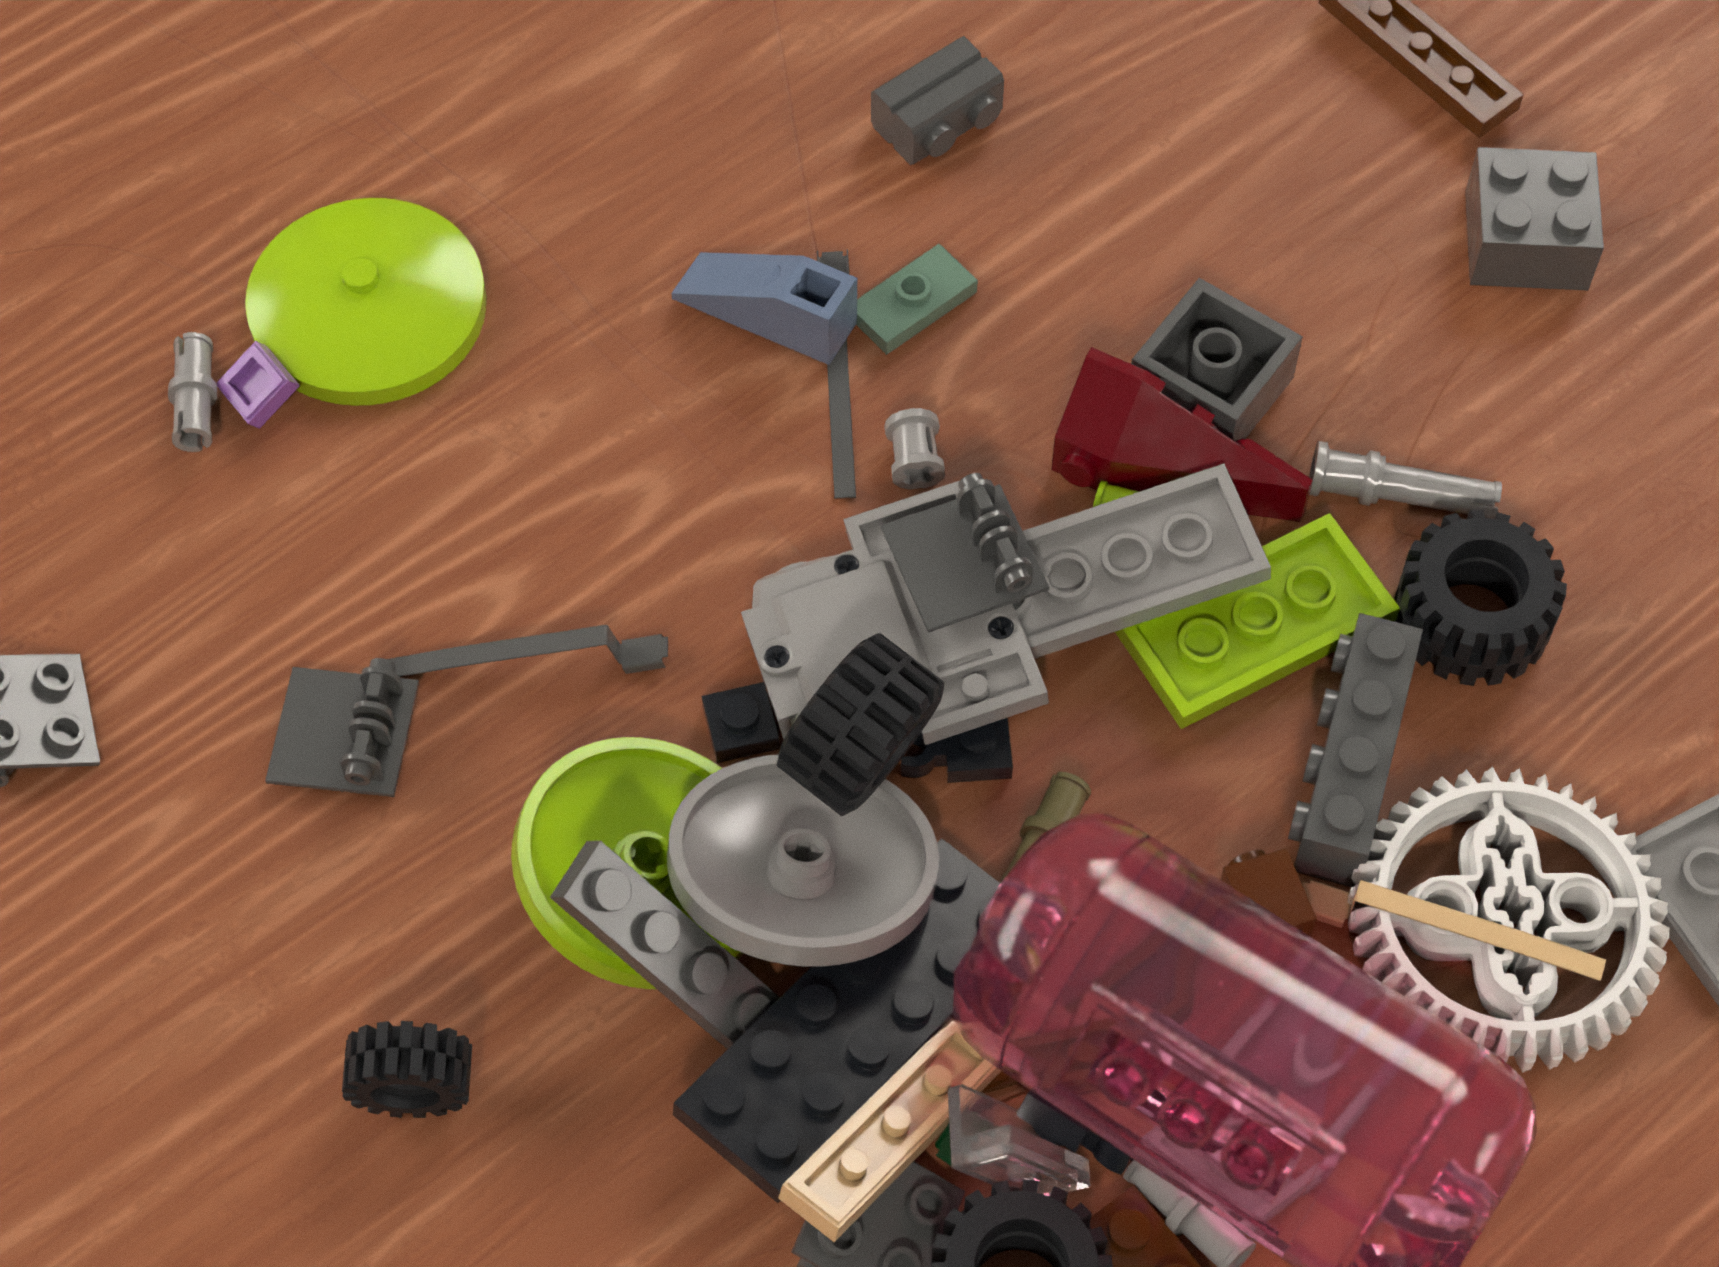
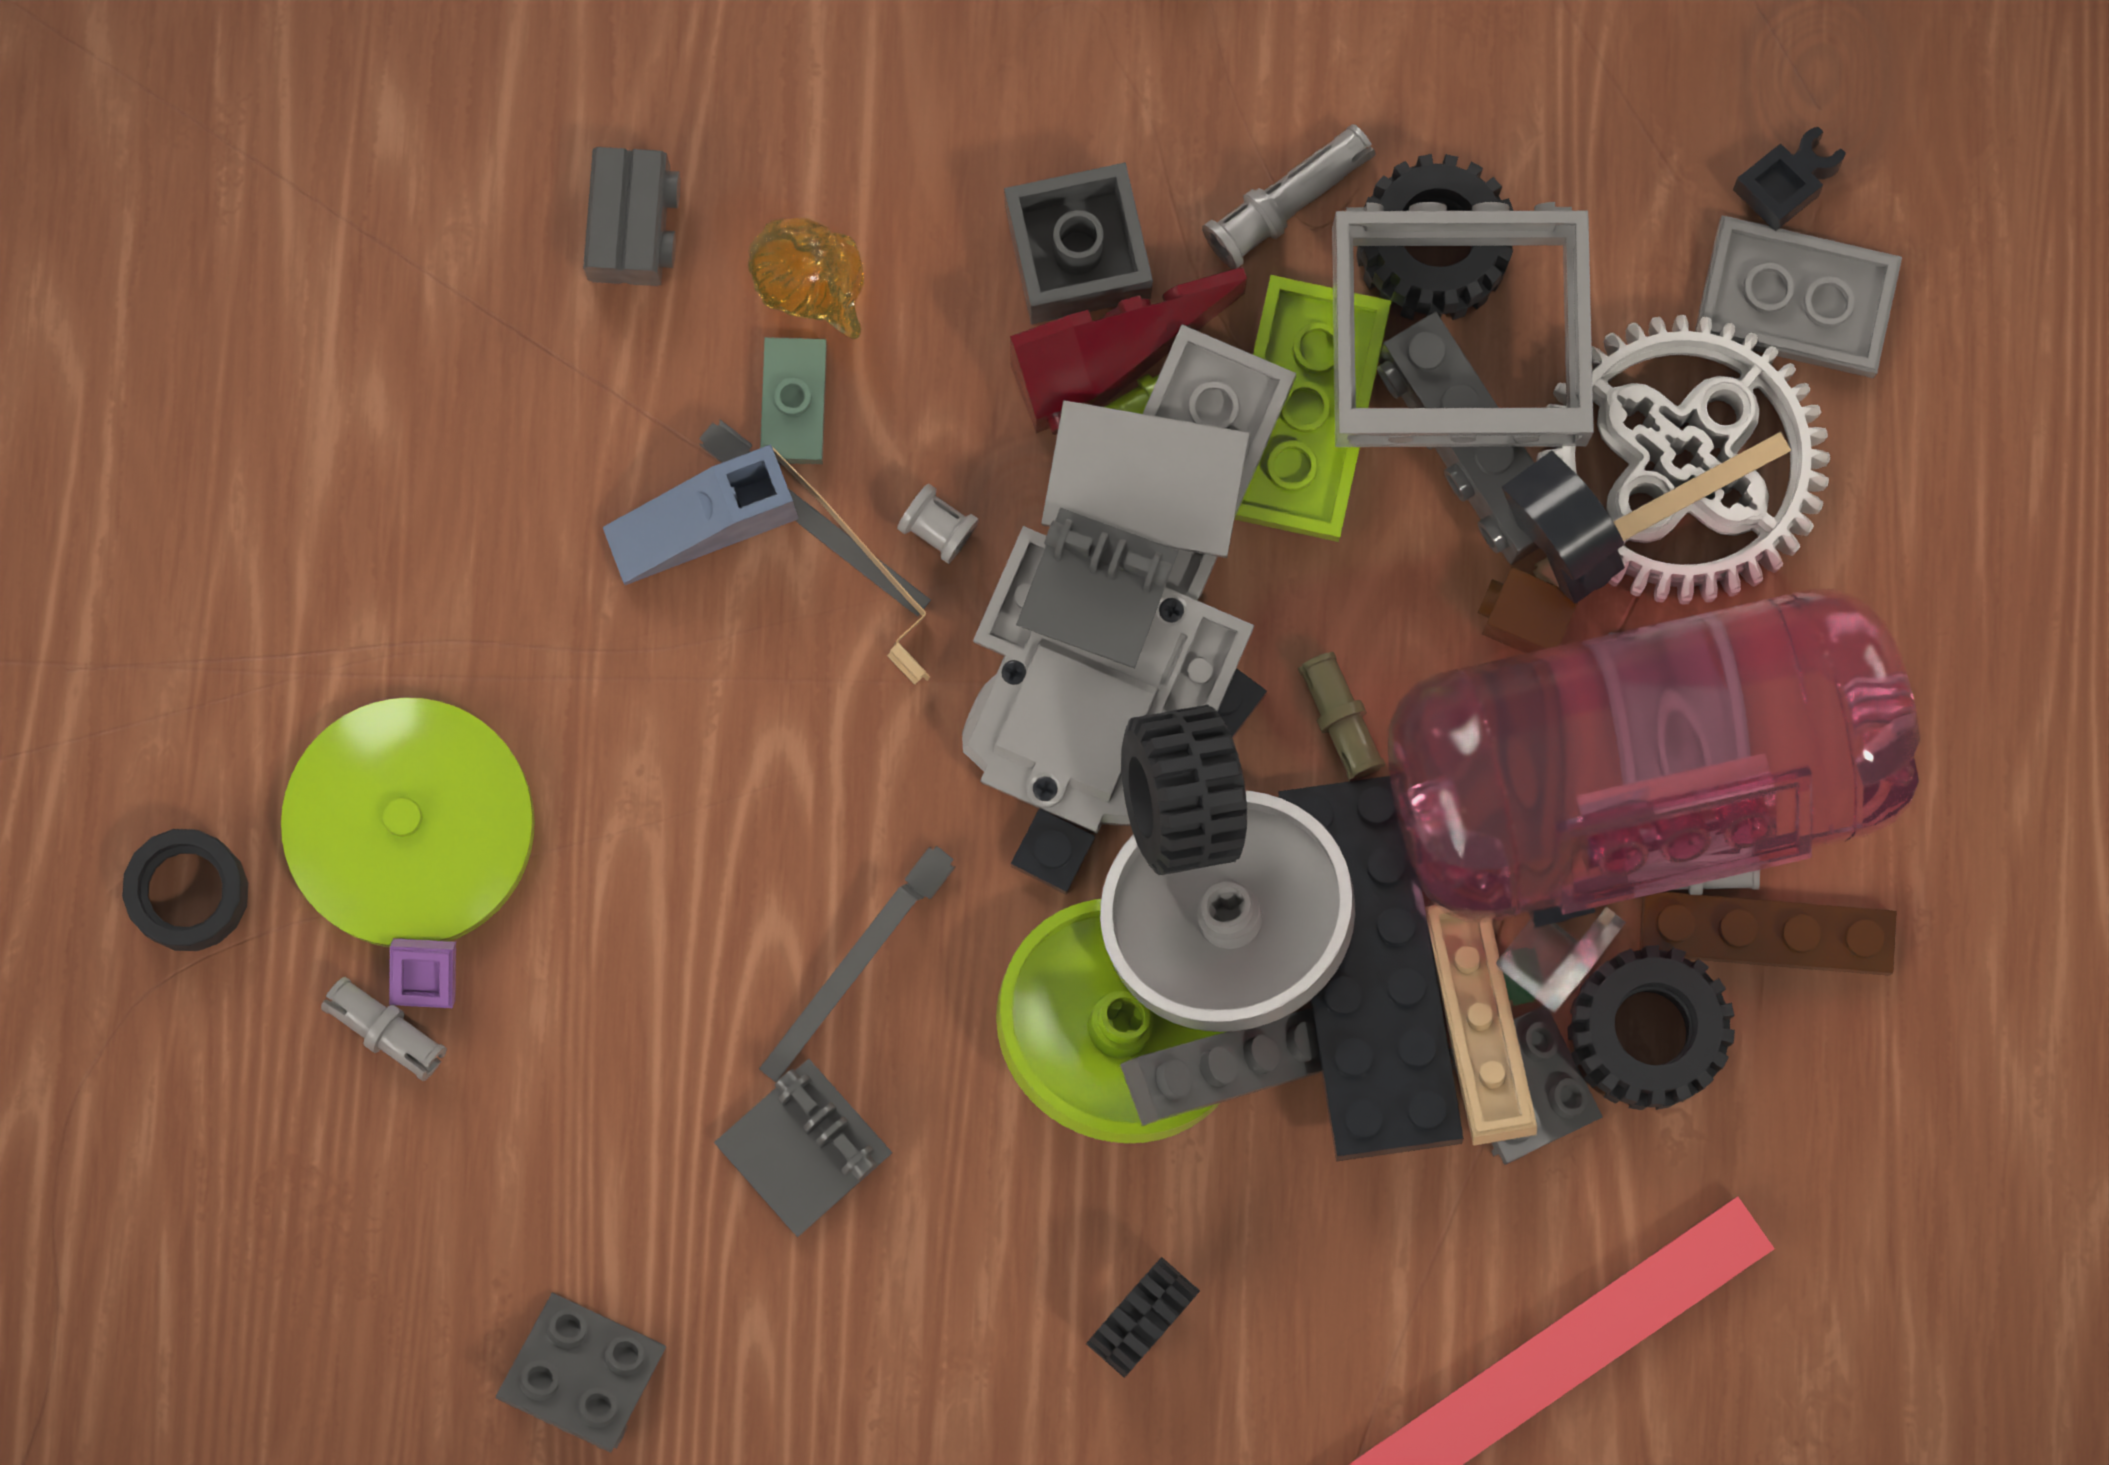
camera: 50 degrees left, 20 degrees up
none -> black tyre [122,829,248,951]
none -> clear yellow hair [747,217,864,339]
none -> tan piece [772,447,930,685]
none -> light grey tile [1041,400,1250,558]
none -> light grey window [1332,202,1593,447]
none -> black brick [1502,450,1625,604]

